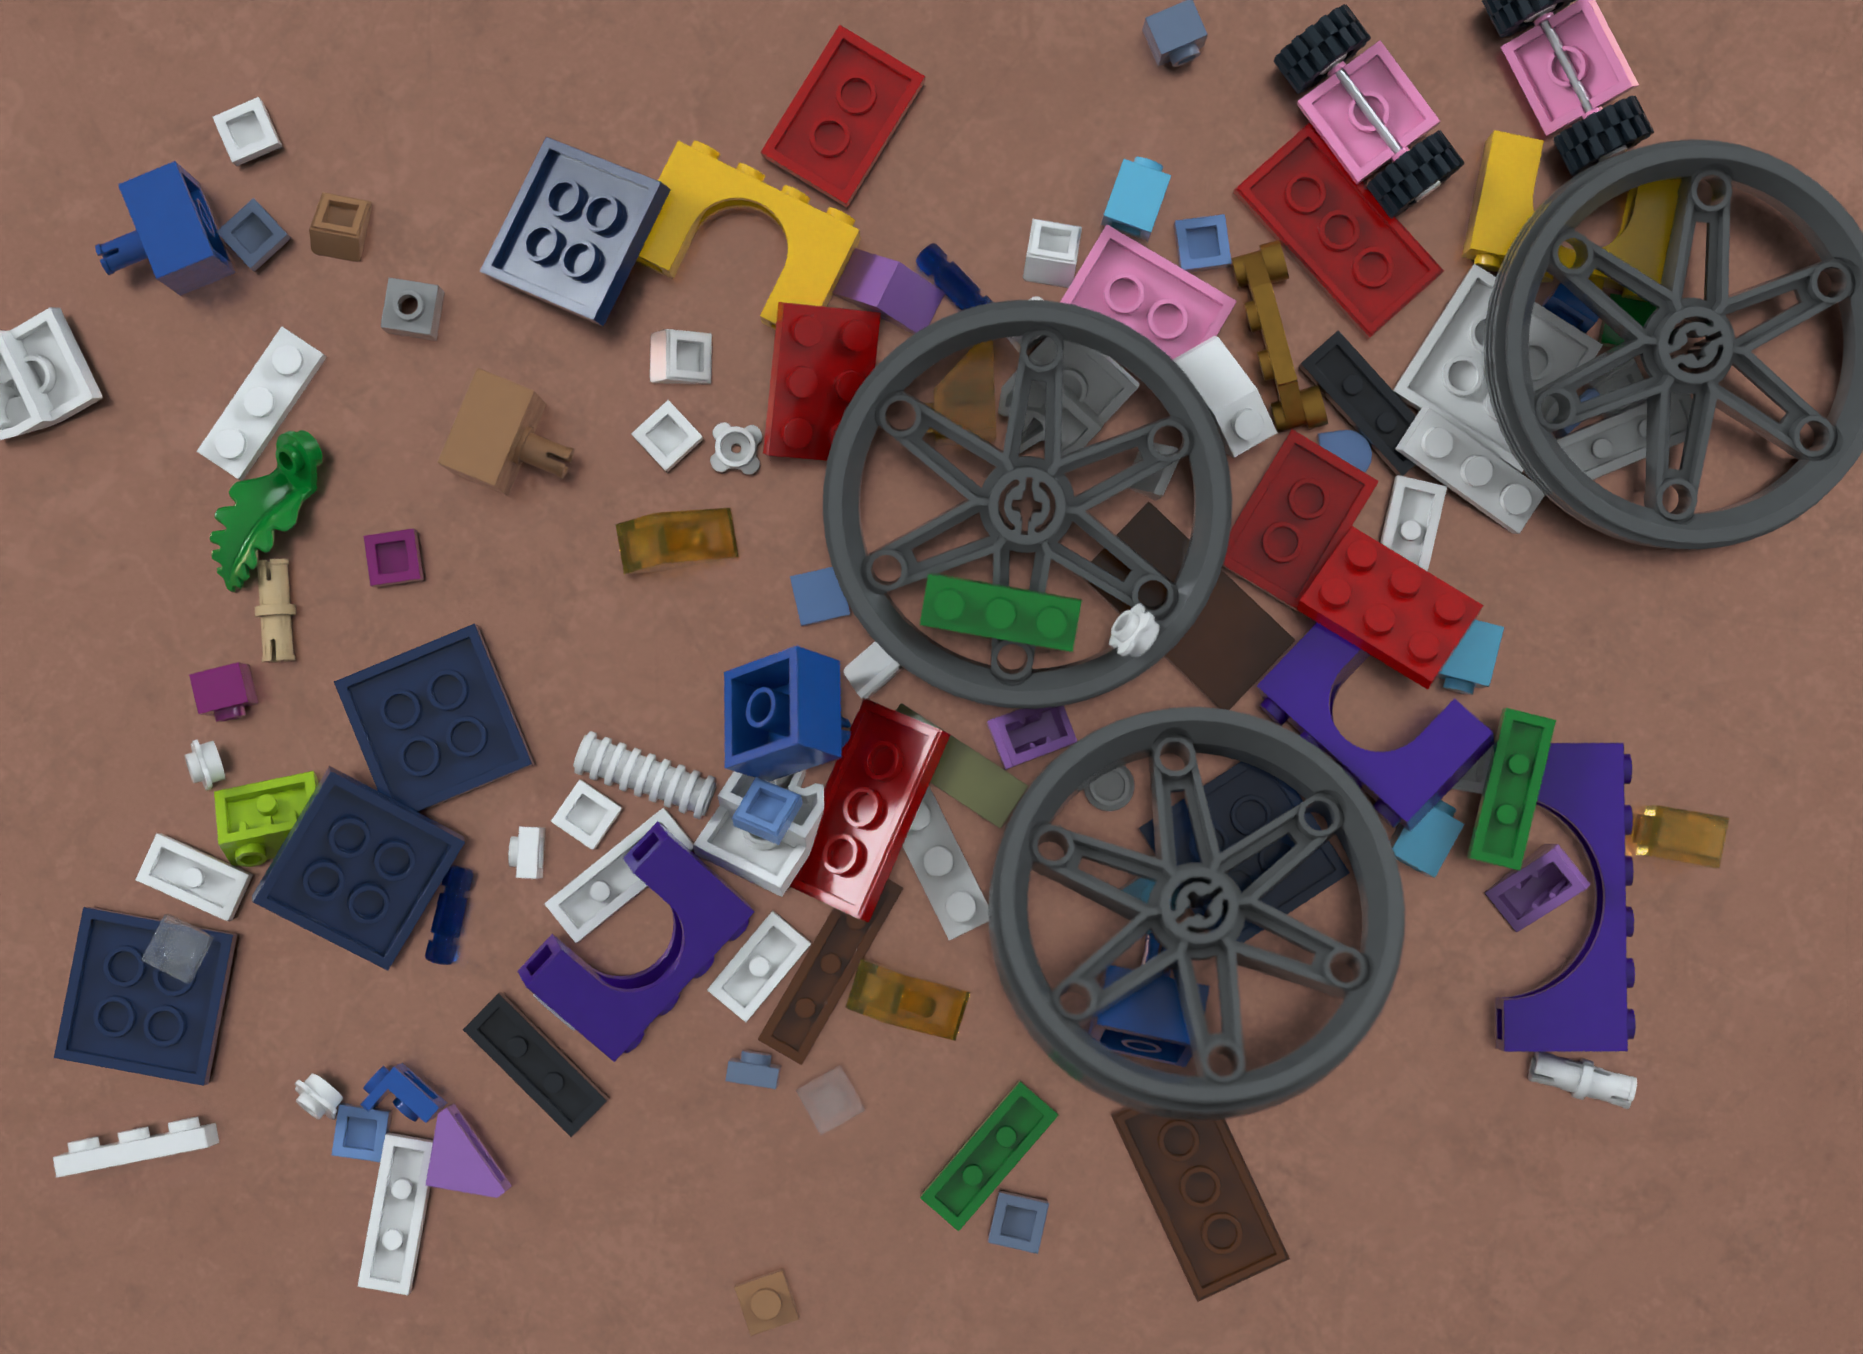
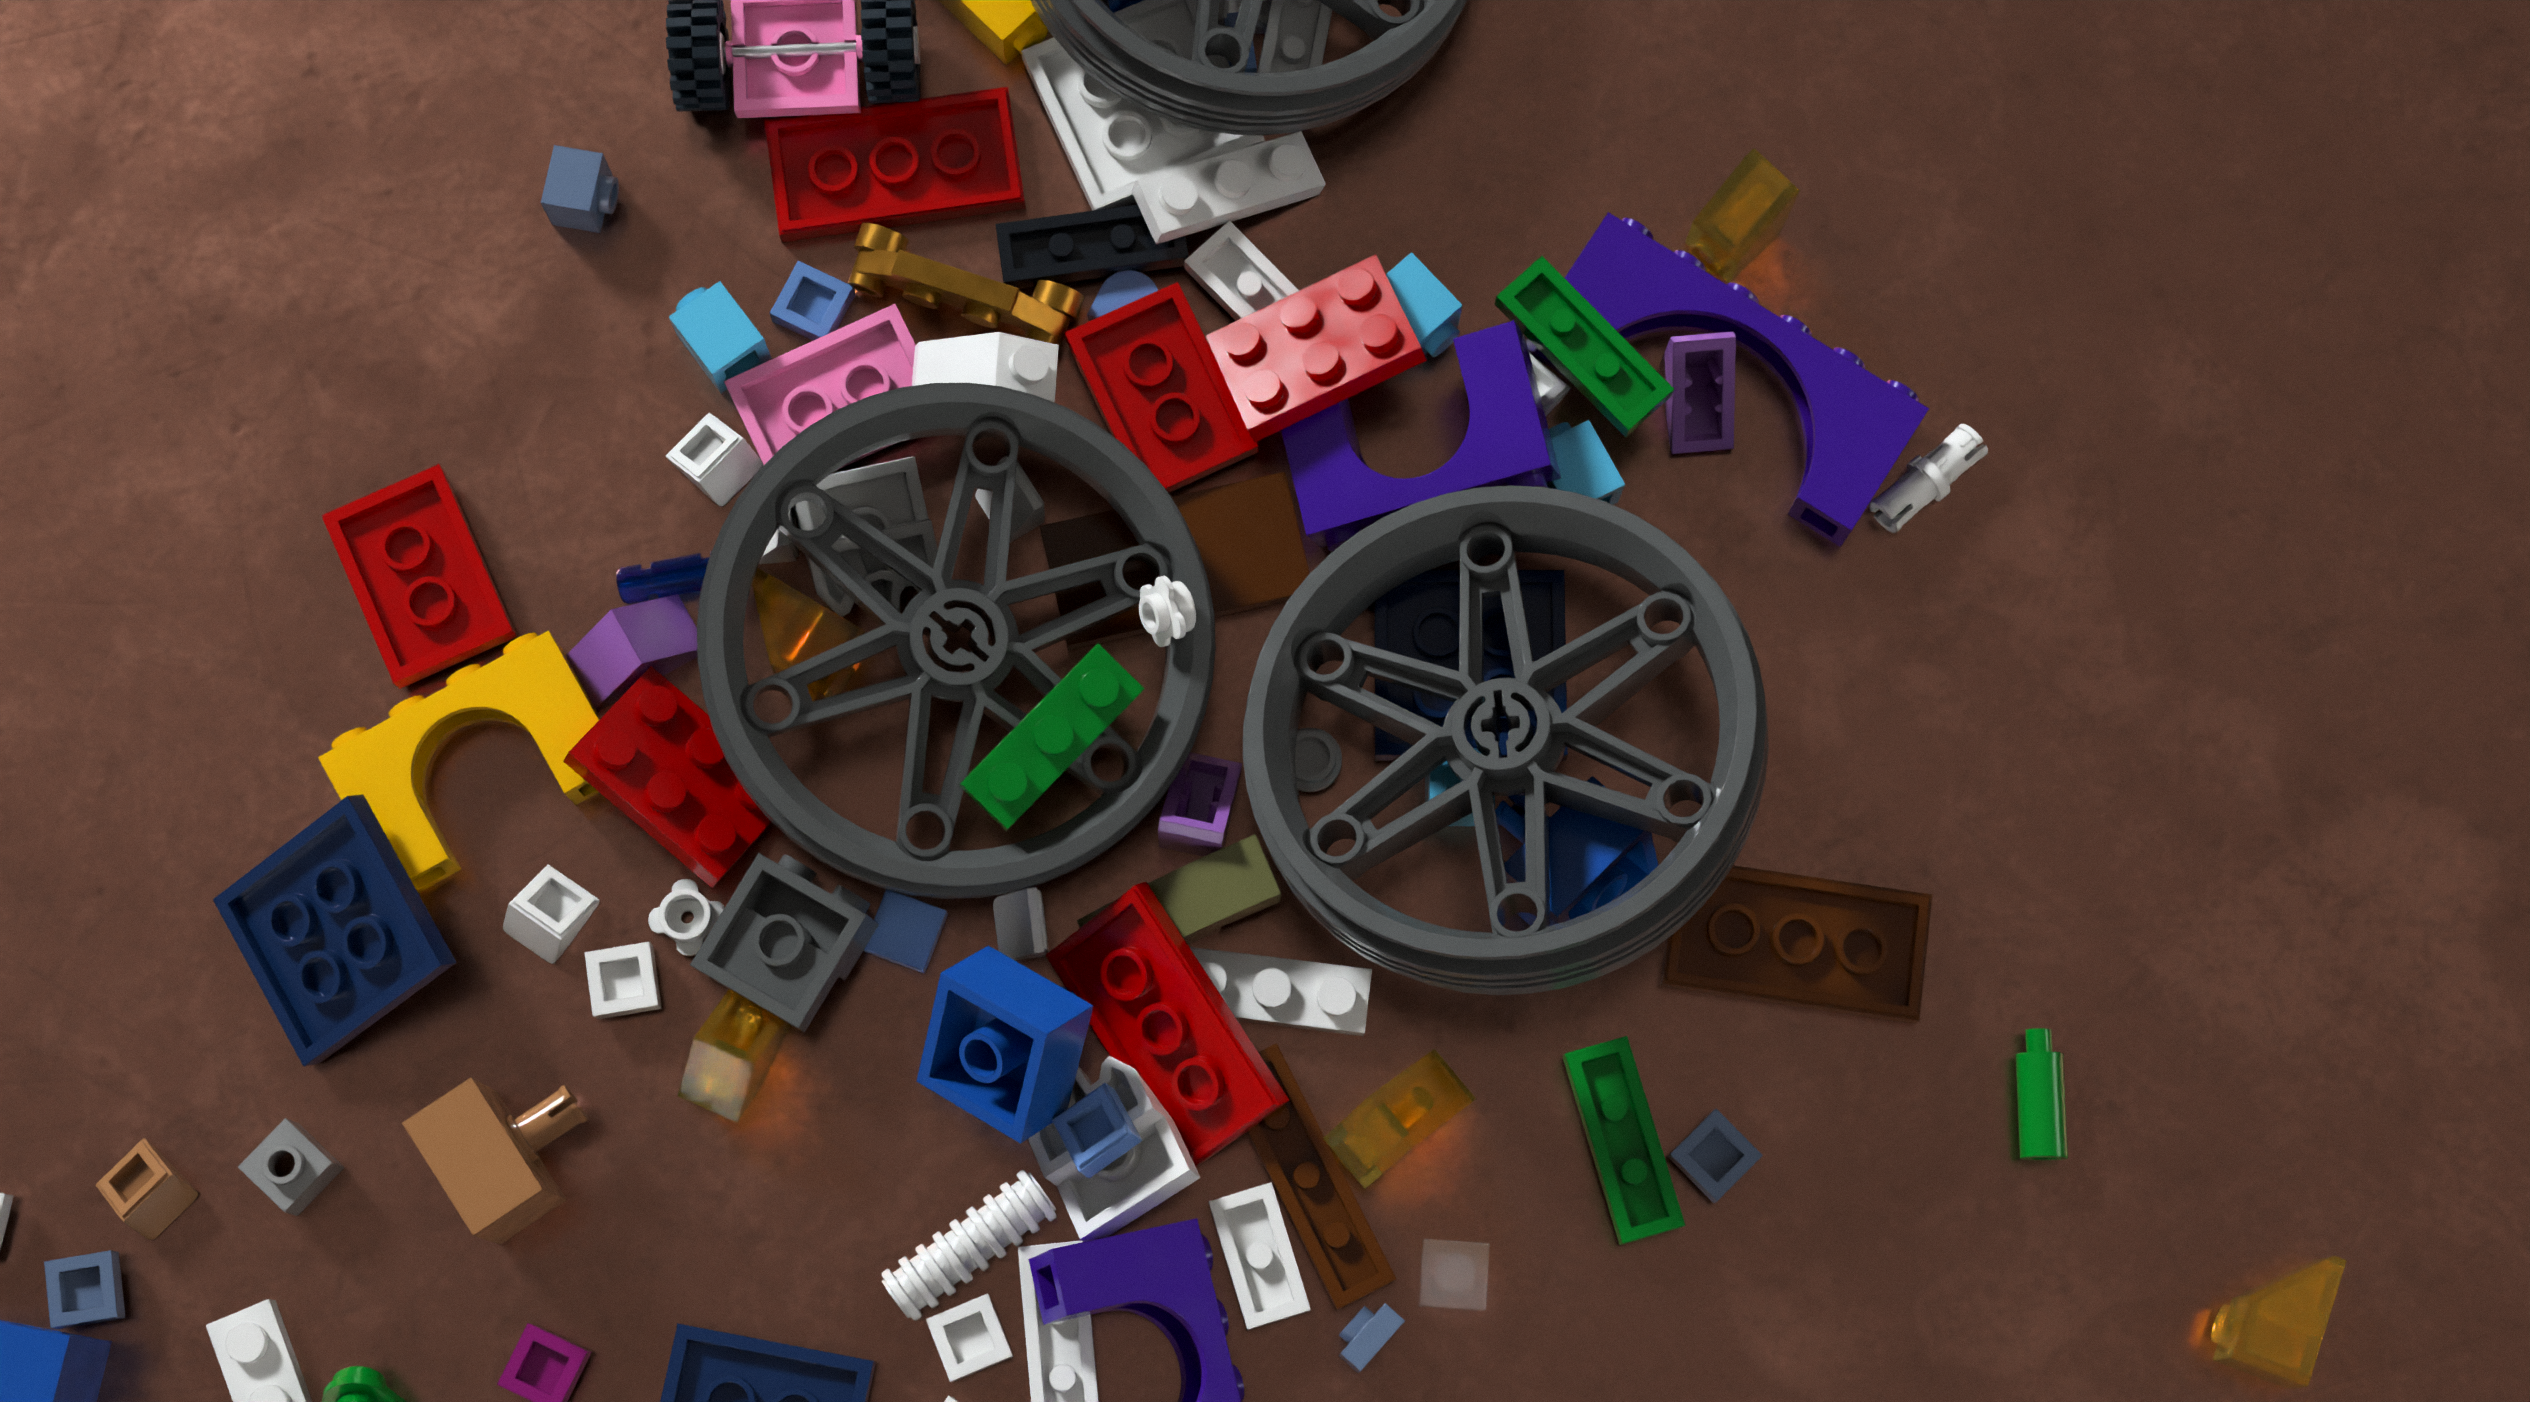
camera: 65 degrees left, 10 degrees down
none -> dark grey plate [690,853,878,1033]

